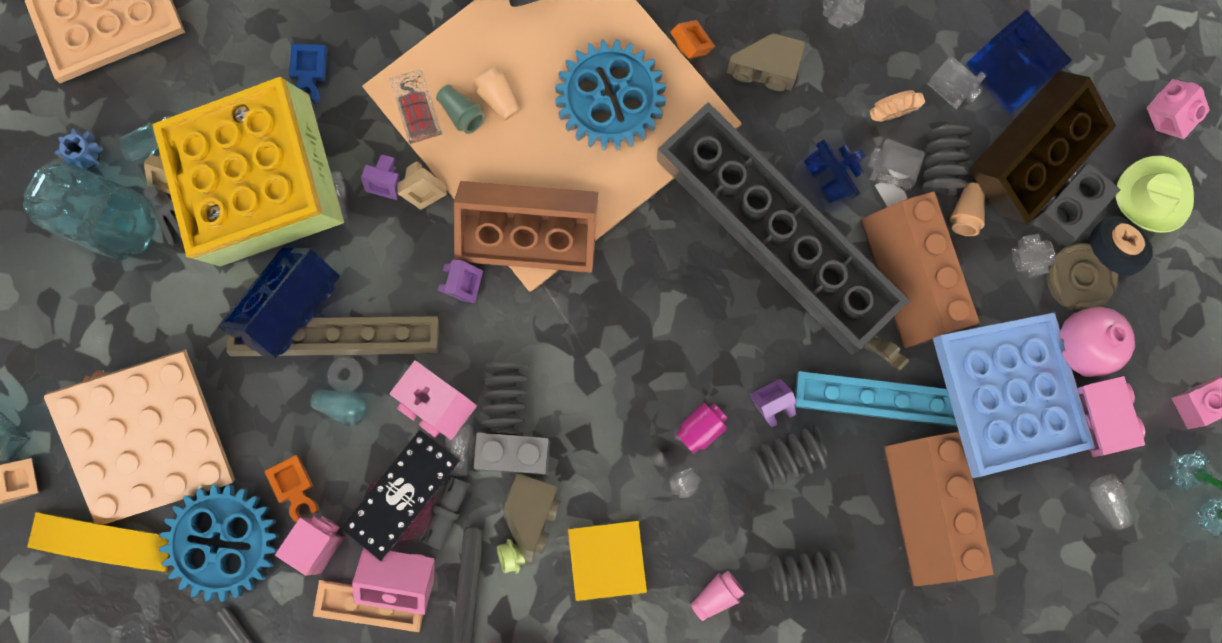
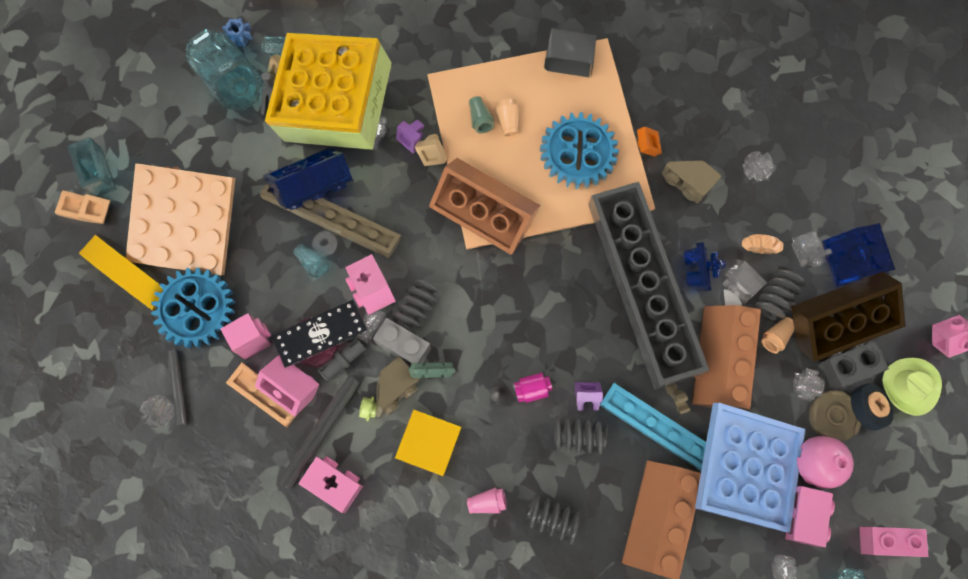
camera: 25 degrees right, 5 degrees down
orange plate [264,455,319,522] -> none
blue plate [289,44,328,104] -> none
clear tile [389,68,442,144] -> none
medium lavender tile [438,259,483,303] -> none
clear plate [668,468,702,498] -> none
none -> sand green axle [408,362,455,378]

